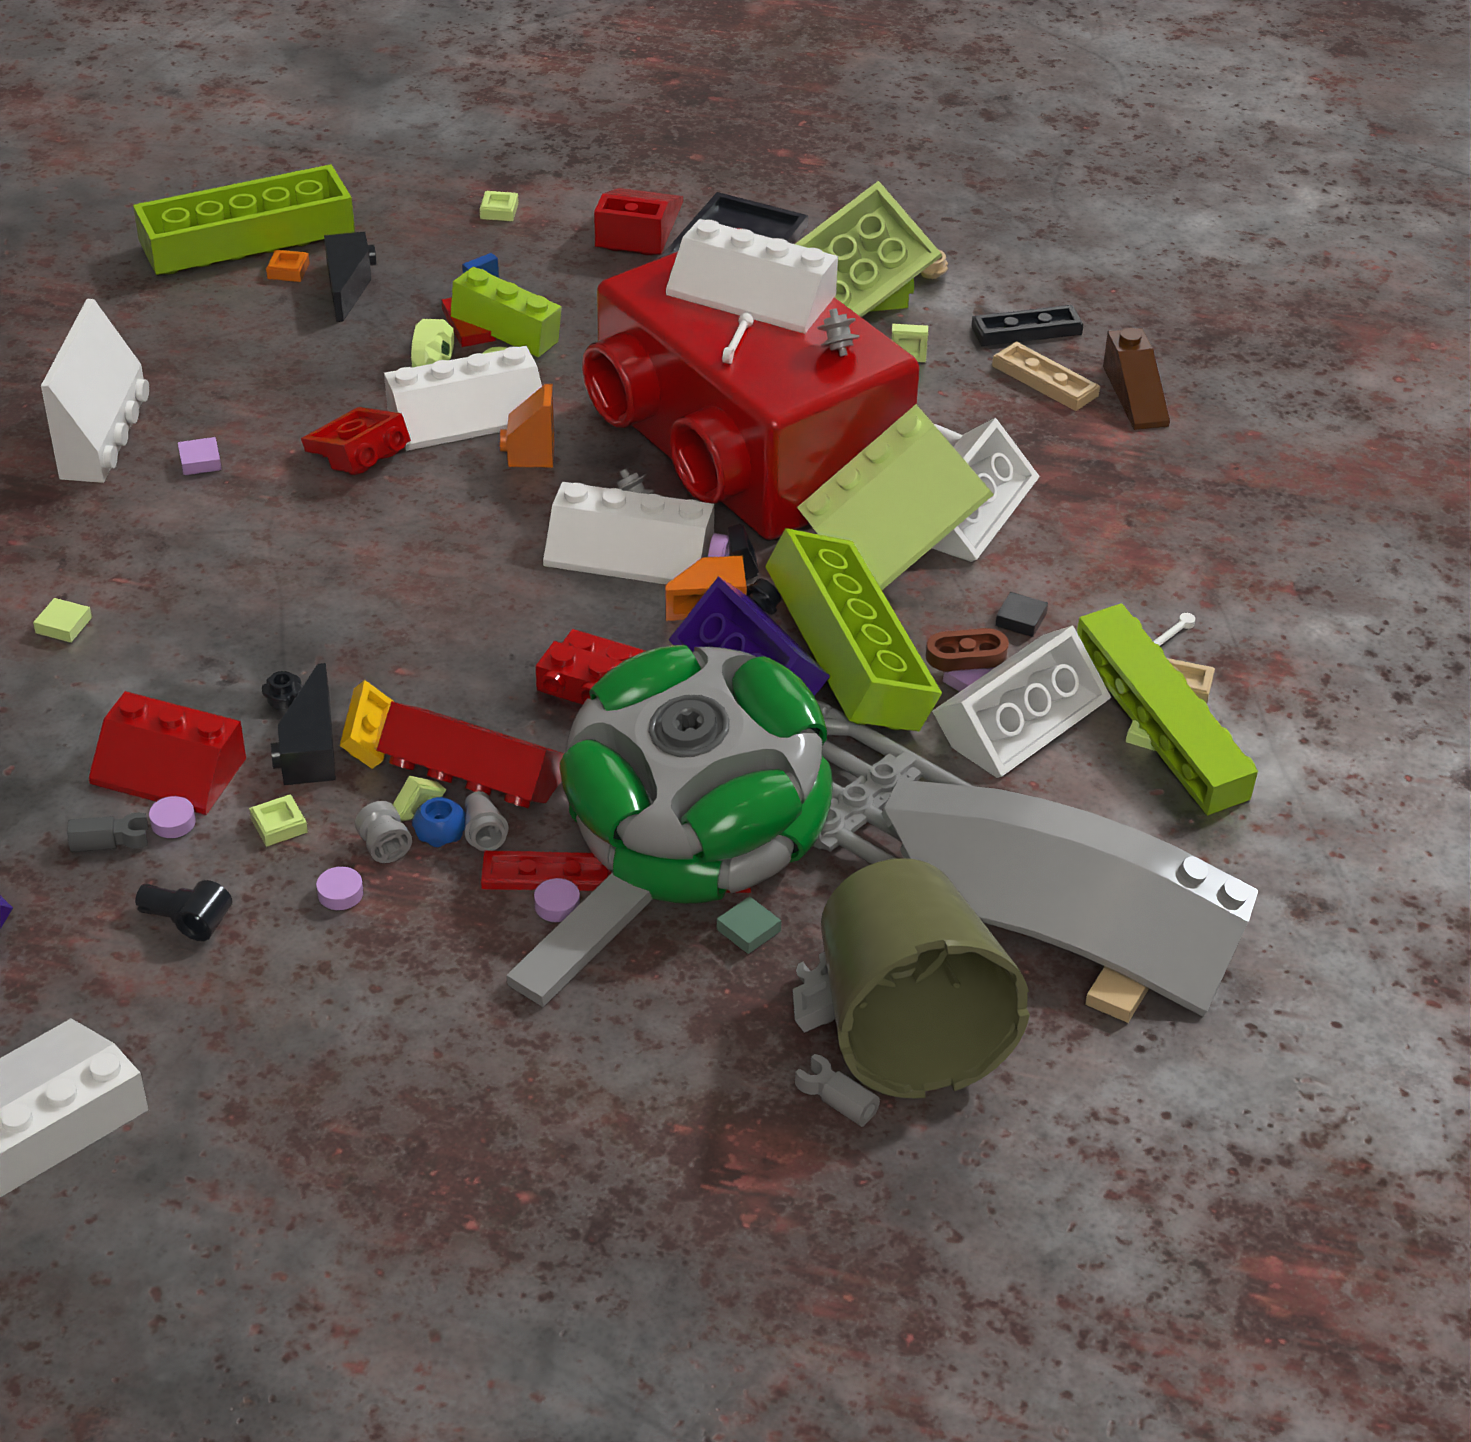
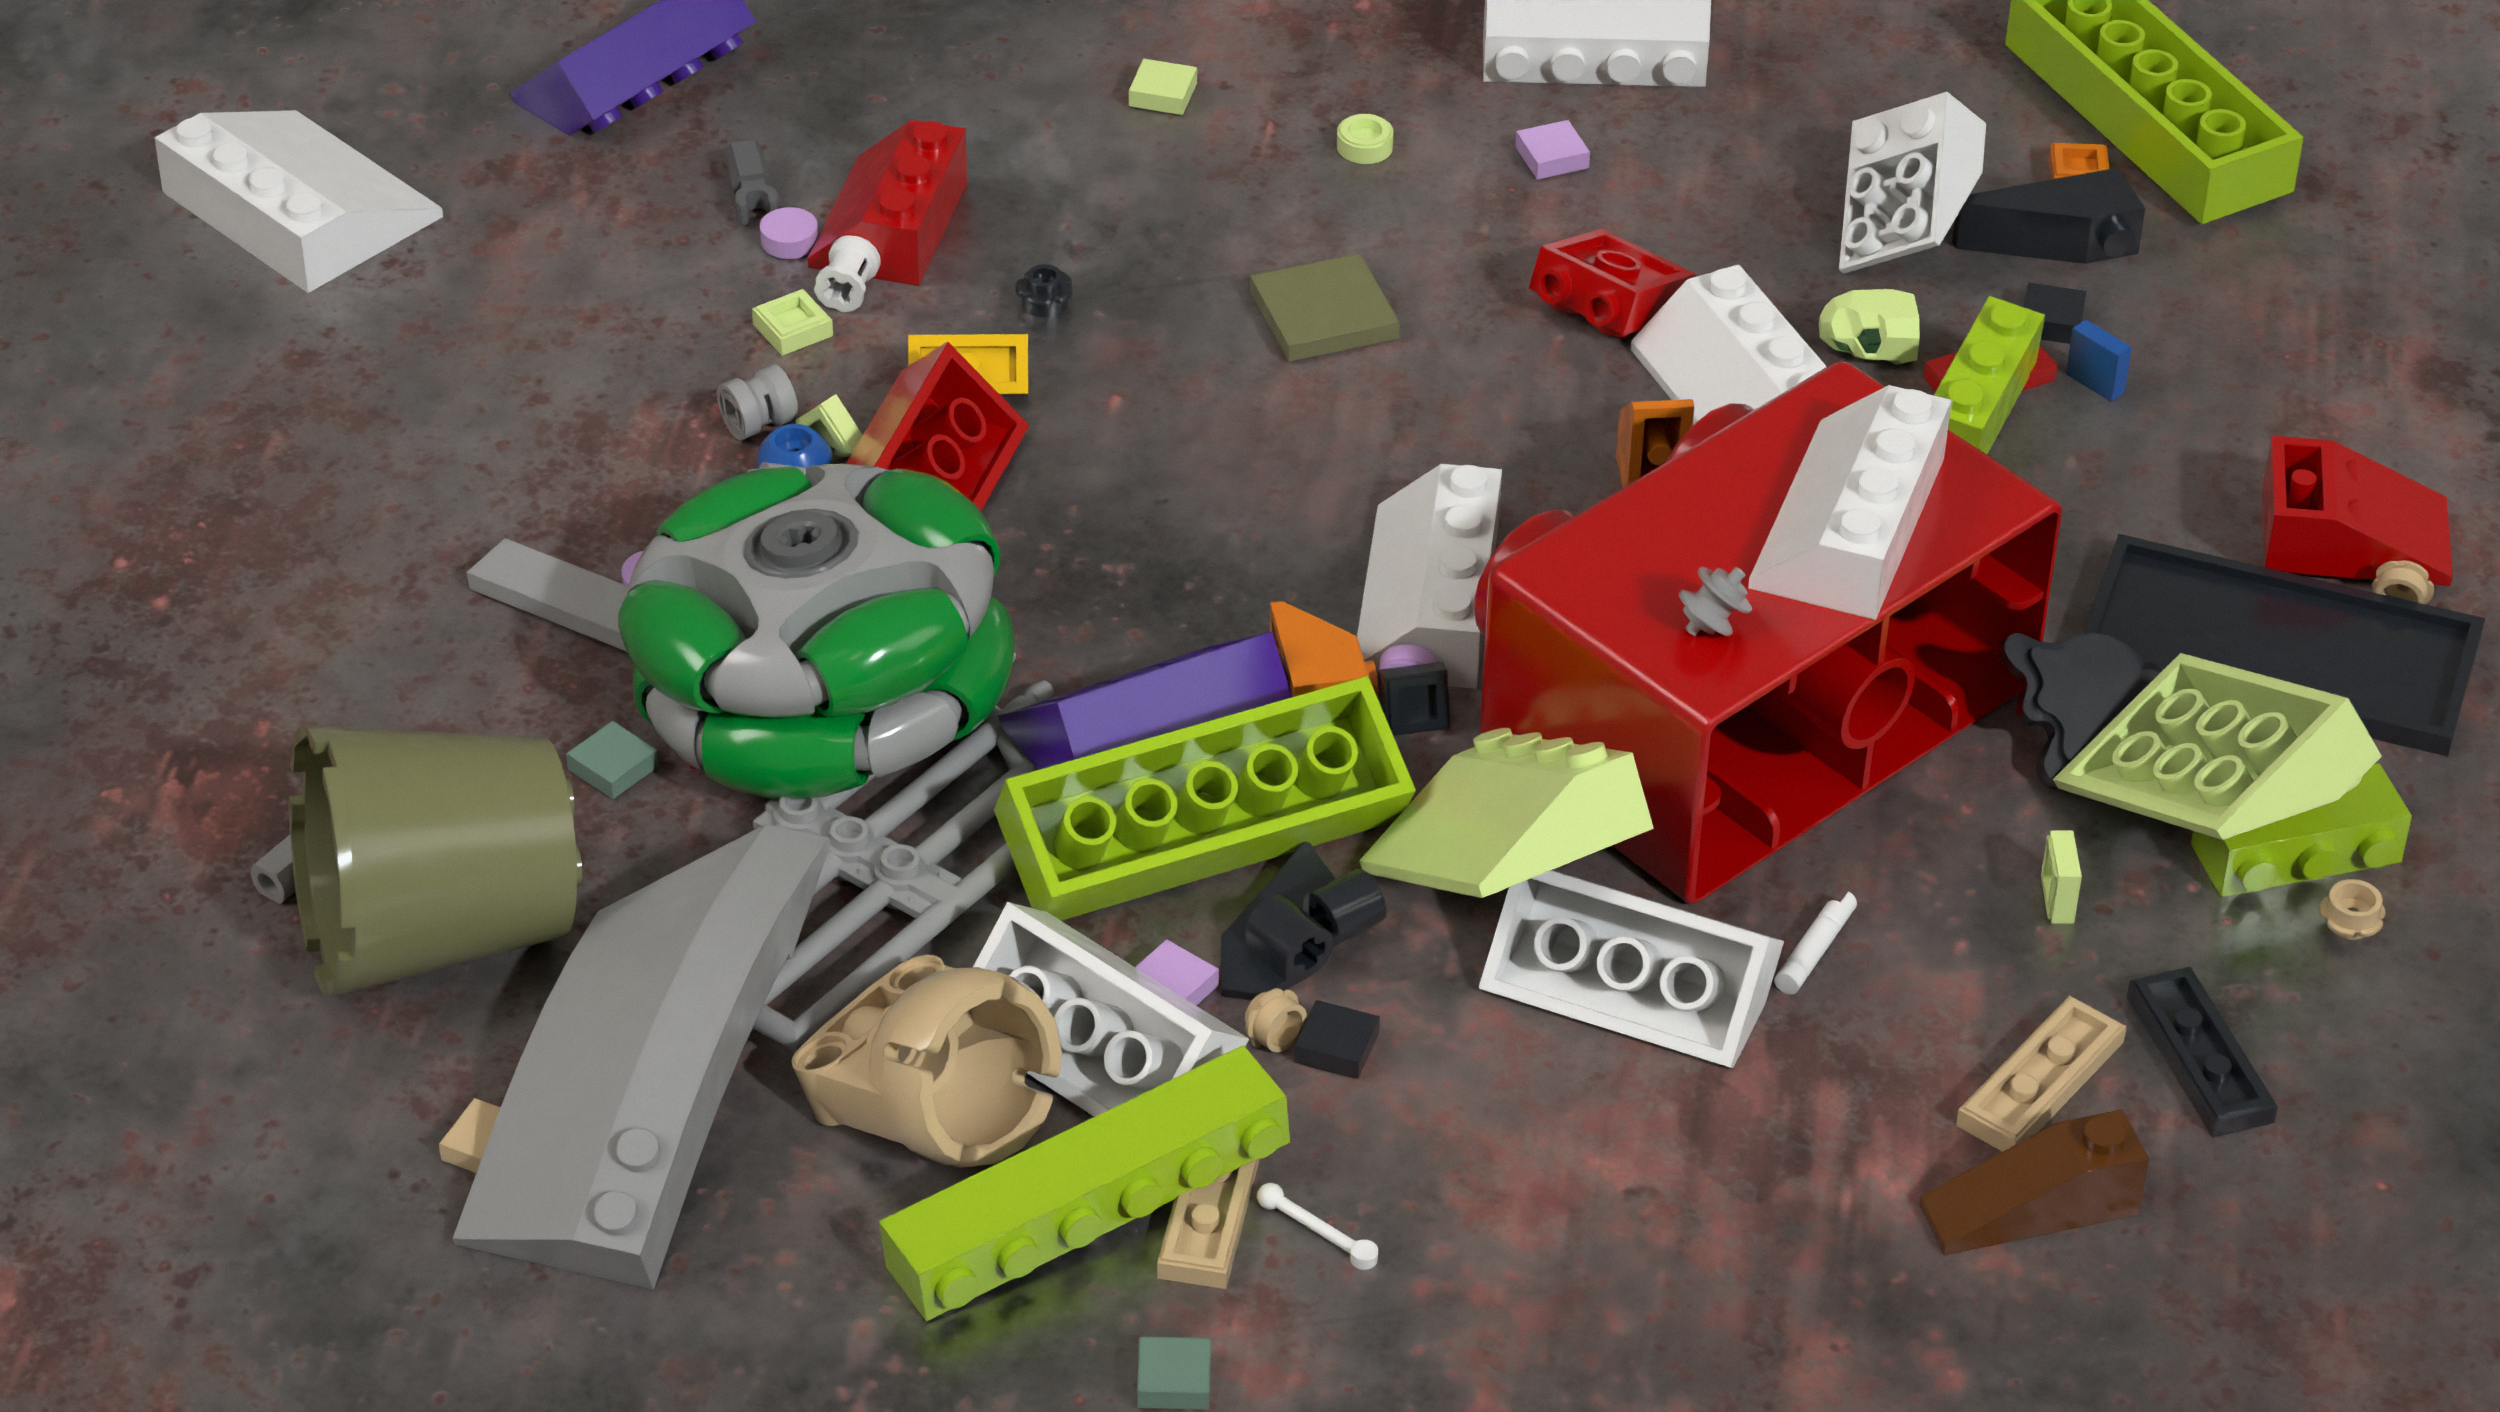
camera: 85 degrees right, 0 degrees up
black pin [135,880,232,941] -> none
black slope [271,663,336,785] -> none
lavender tile [316,867,363,910] -> none
yellowish green tile [480,191,518,221] -> none
red plate [535,629,646,705] -> none
white hinge [722,313,754,364] -> none
copper plate [926,628,1009,672] -> none
none -> tan piece [791,955,1062,1168]
none -> white bush [814,235,881,312]
none -> sand green tile [1137,1337,1211,1410]
none -> black panel [1221,842,1386,1000]
none -> tan plate [1245,988,1307,1053]
none -> olive tile [1250,253,1400,362]
none -> yellowish green tile [1337,114,1394,164]
none -> white slope [1839,92,1986,274]
none -> black tile [2024,282,2087,344]
none -> tan plate [2372,560,2434,604]

